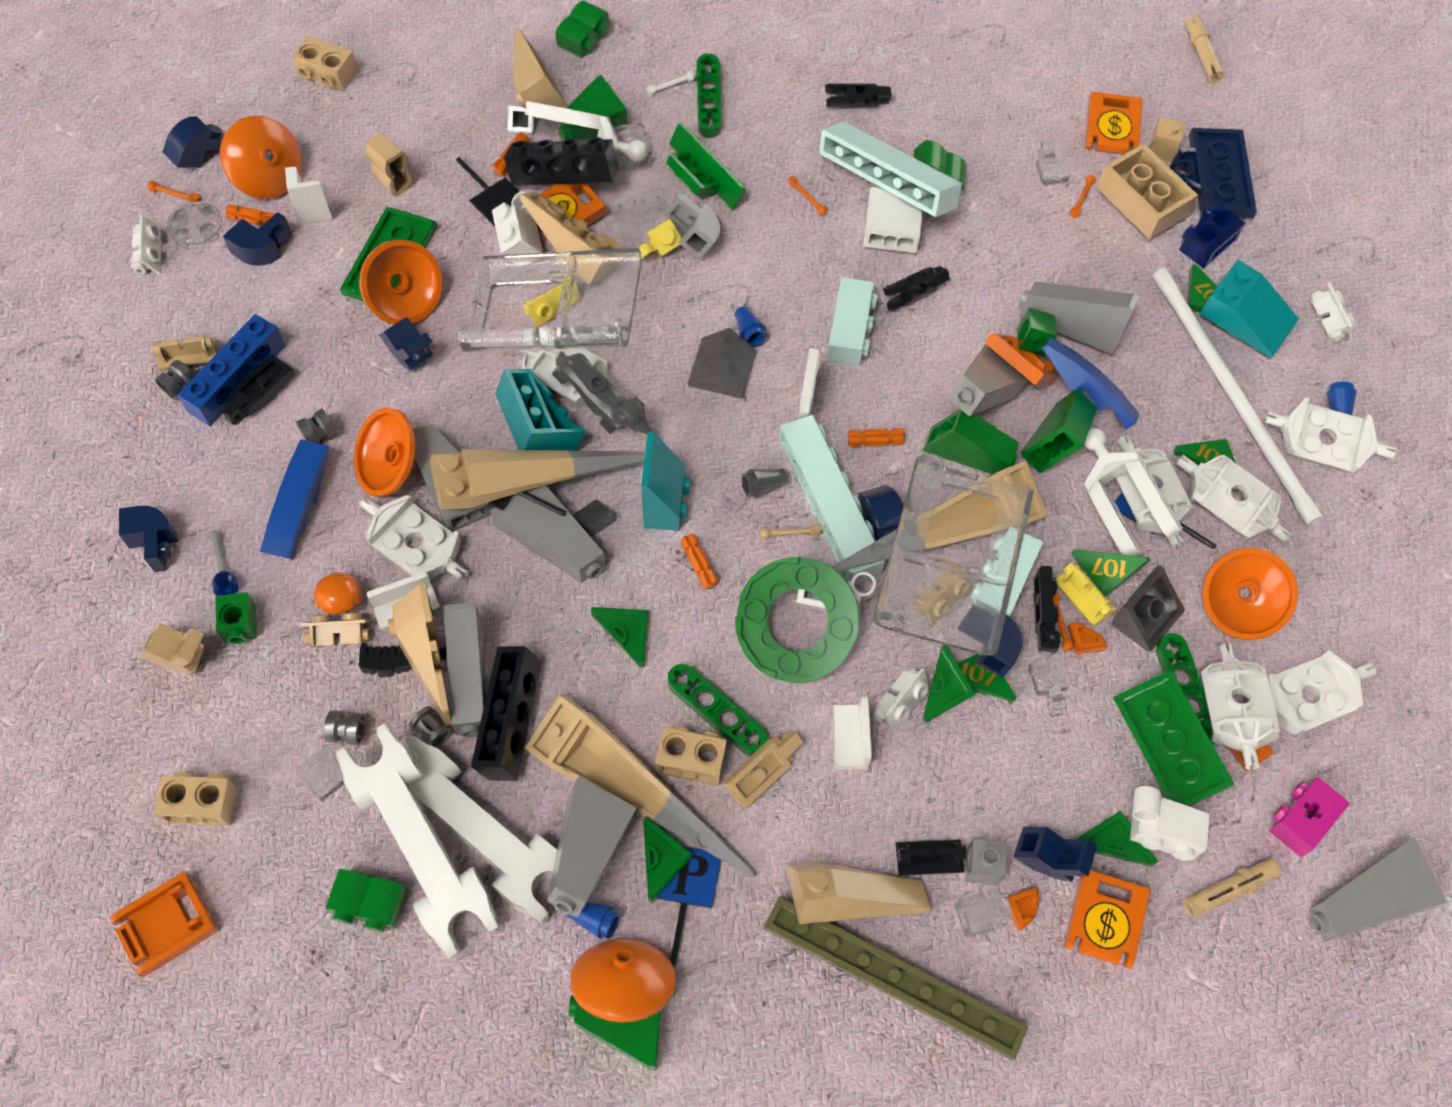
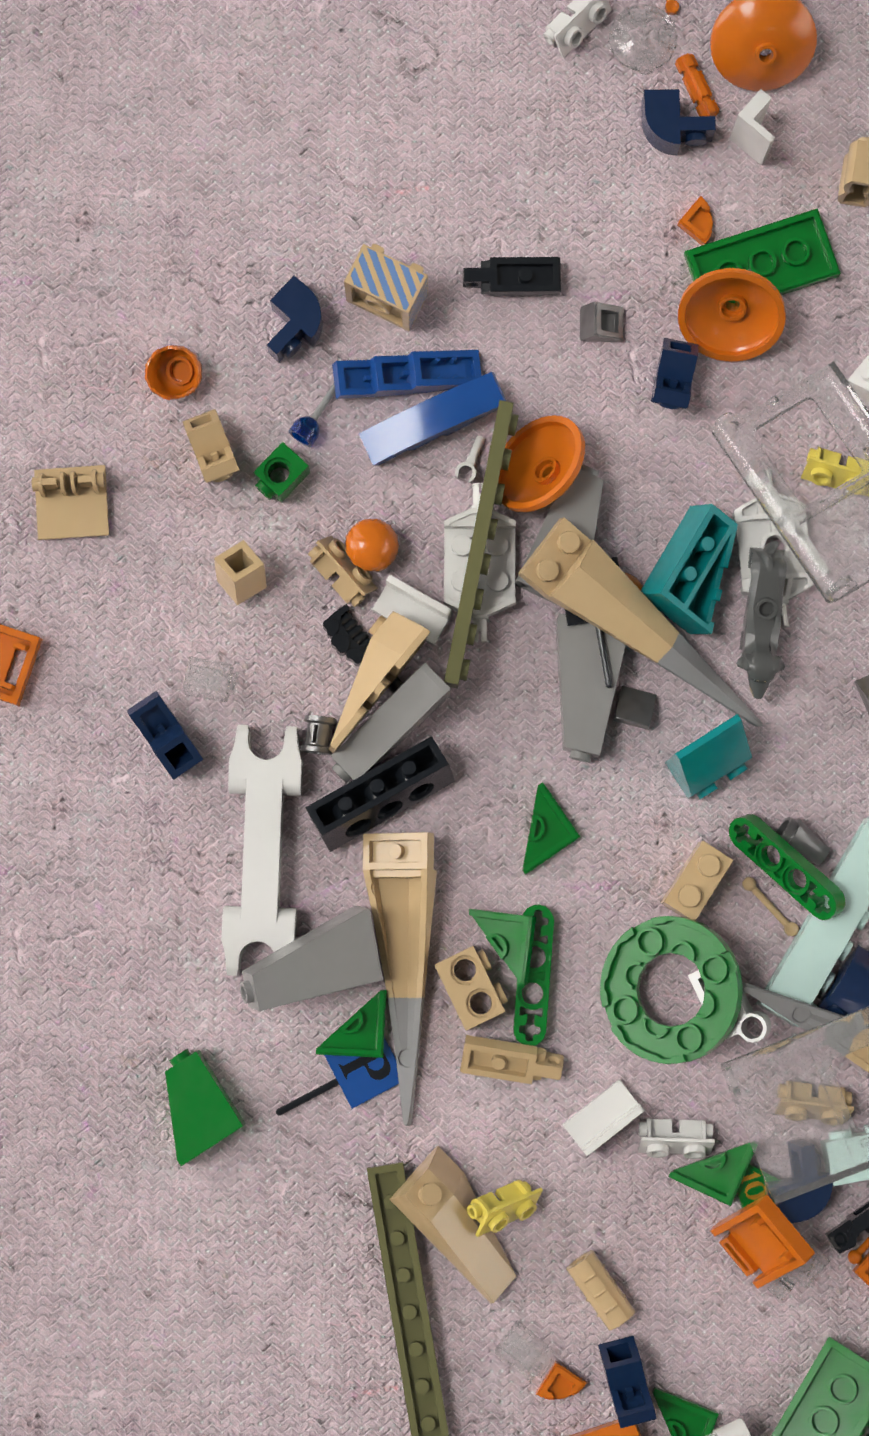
camera: 55 degrees right, 20 degrees up
tan hinge [152,334,216,370] -> none
tan brick [153,772,237,826] -> none
flat silver wheel [154,360,195,400] -> none
blue brick [177,314,286,426] -> none
flat silver wheel [296,409,337,443] -> none
flat silver wheel [324,710,365,746] -> none
green brick [325,869,408,933] -> none
white piece [336,723,501,957] -> none
blue cone [567,902,620,939] -> none
orange dish [570,939,675,1022] -> none
orange axle [681,534,718,590] -> none
black hinge [895,840,966,876] -> none
light grey brick [965,839,1007,886] -> none
none -> tan hinge [31,465,109,540]
none -> dark blue brick [127,690,204,780]
none -> orange hair [145,345,202,400]
none -> tan brick [214,540,267,605]
none -> blue slope [332,350,482,399]
none -> tan container [344,244,428,331]
none -> olive plate [444,400,519,689]
none -> white hand [455,435,485,483]
none -> light yellow hinge [467,1180,543,1237]
none -> green tile [469,909,536,984]
none -> tan axle [566,1250,635,1331]
none -> flat silver slope [580,301,624,342]
none -> tan brick [660,841,733,920]
none -> orange tile [677,196,713,245]
none -> orange container [710,1194,815,1289]
none -> green beam [729,814,845,920]

